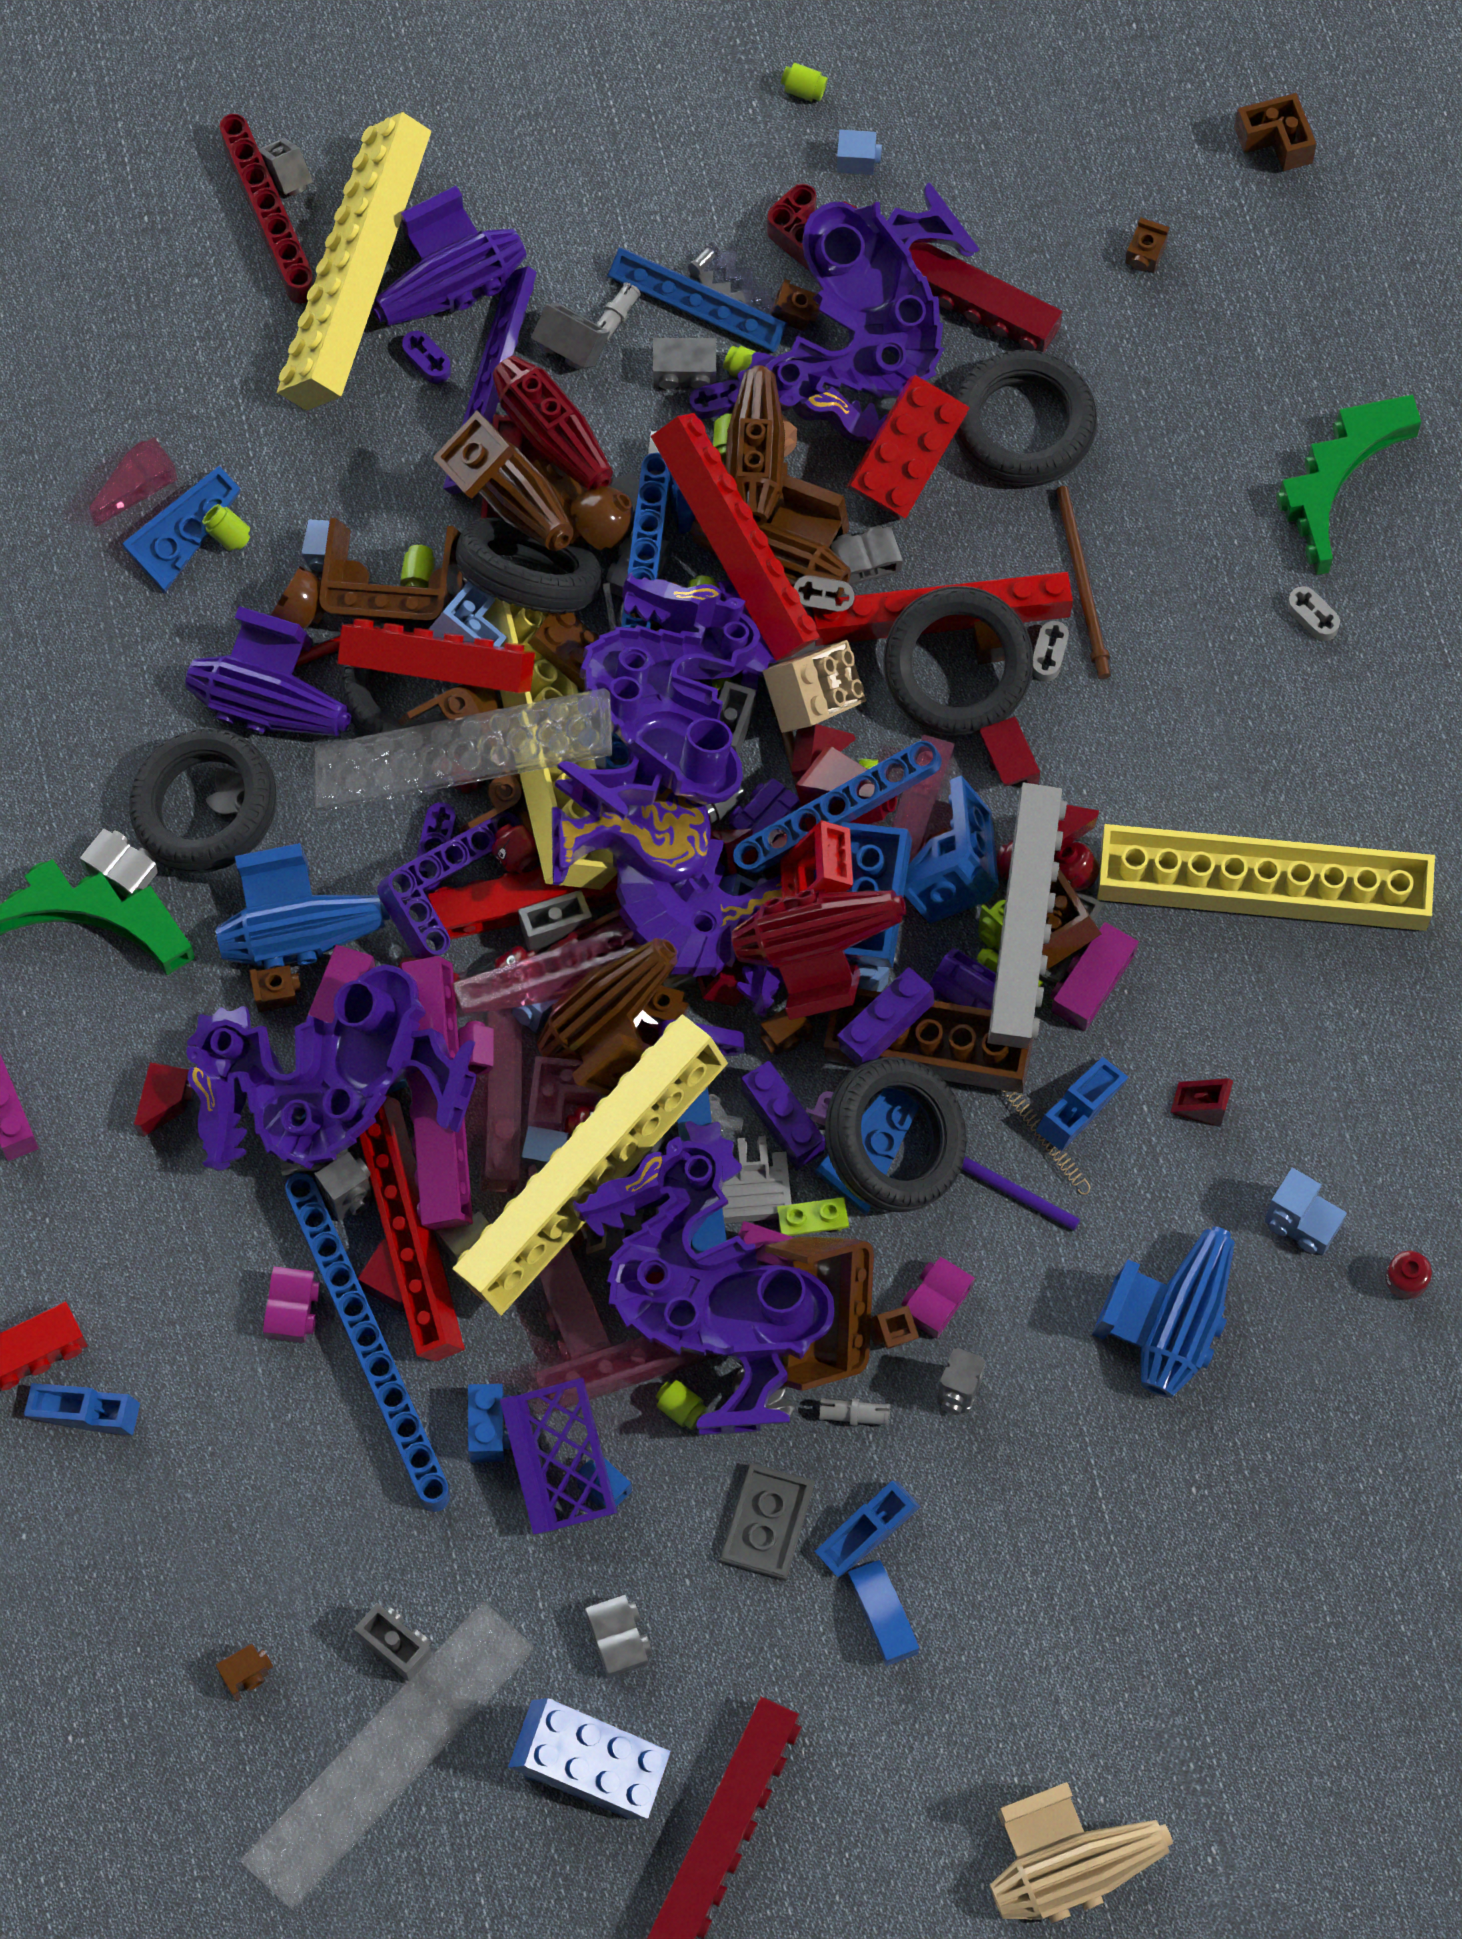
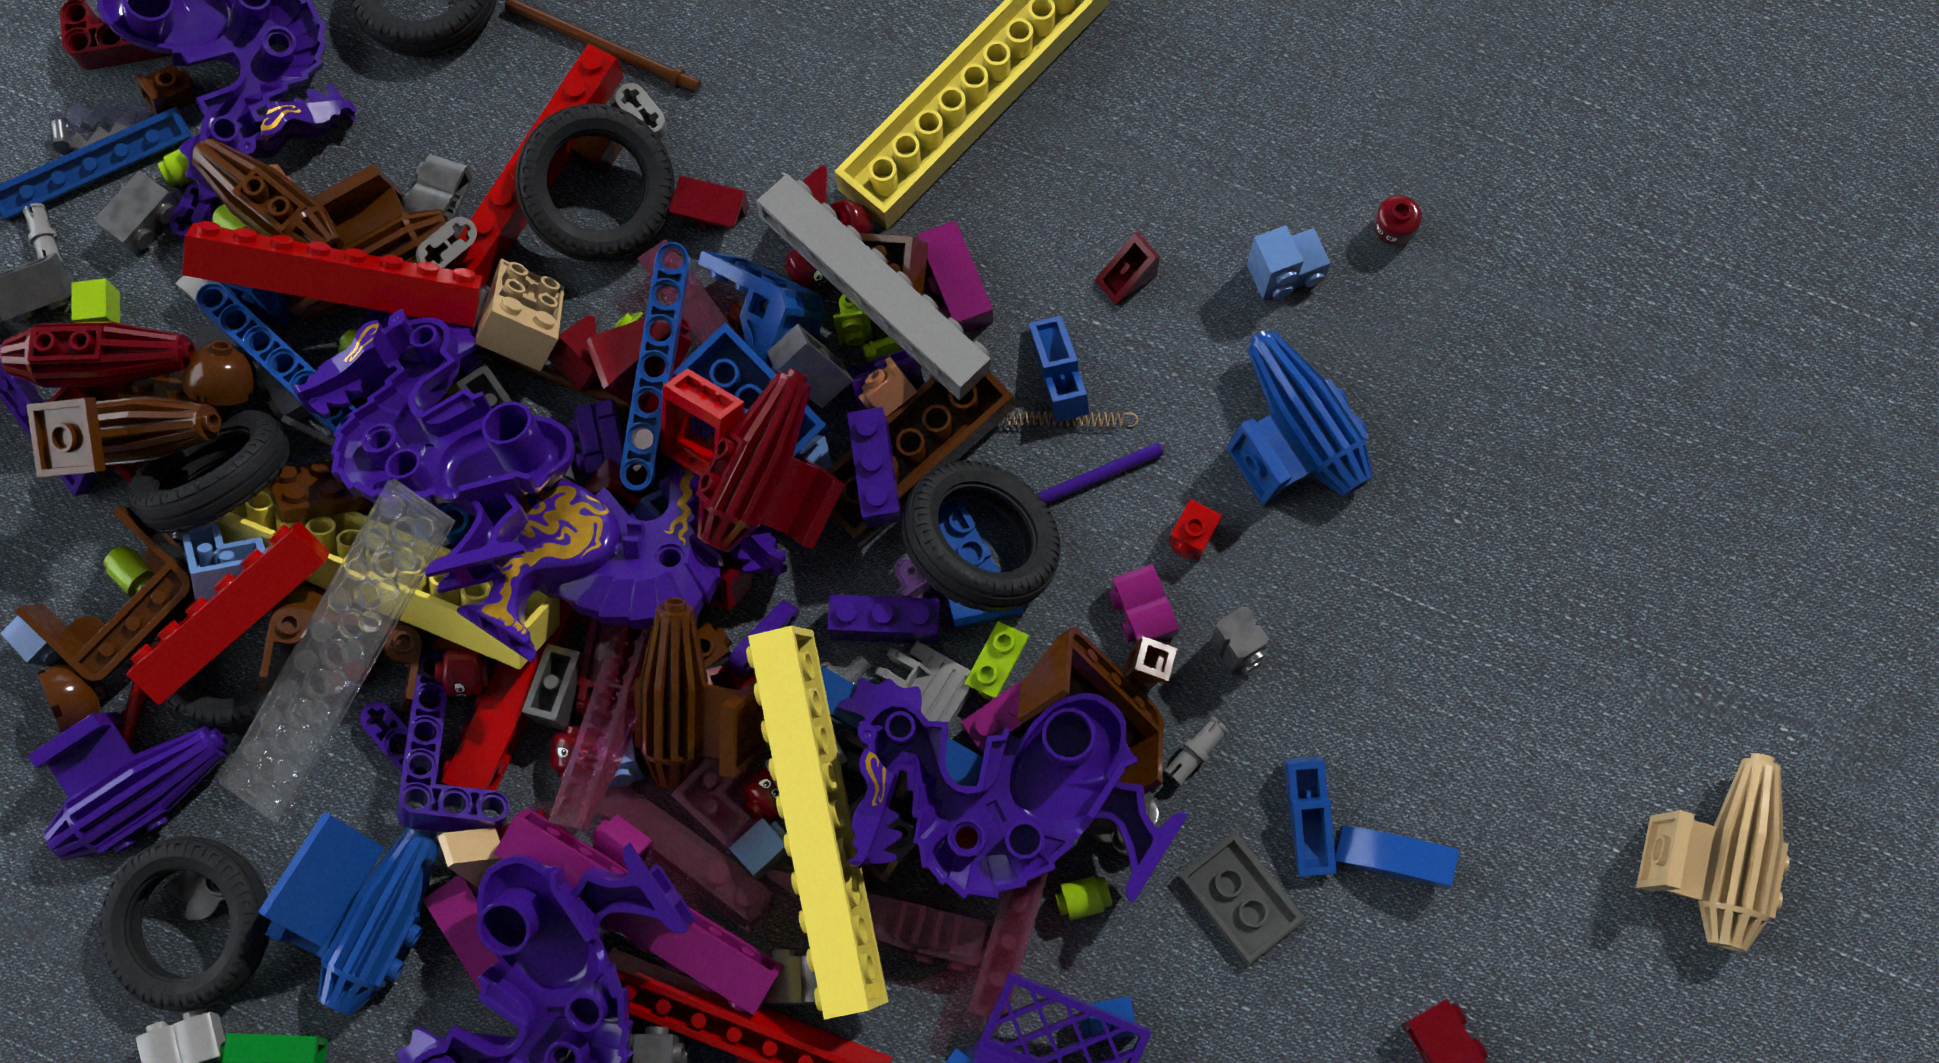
camera: 50 degrees left, 5 degrees up
reddish brown brick [249,965,302,1013] -> none
reddish brown brick [759,1008,813,1056] -> none
red brick [846,375,970,520] -> none
none -> lime brick [71,278,120,323]
none -> blue tile [258,812,385,947]
none -> tan slope [438,827,501,888]
none -> flat silver brick [767,324,853,408]
none -> nougat brick [858,356,917,416]
none -> red brick [1168,499,1222,561]

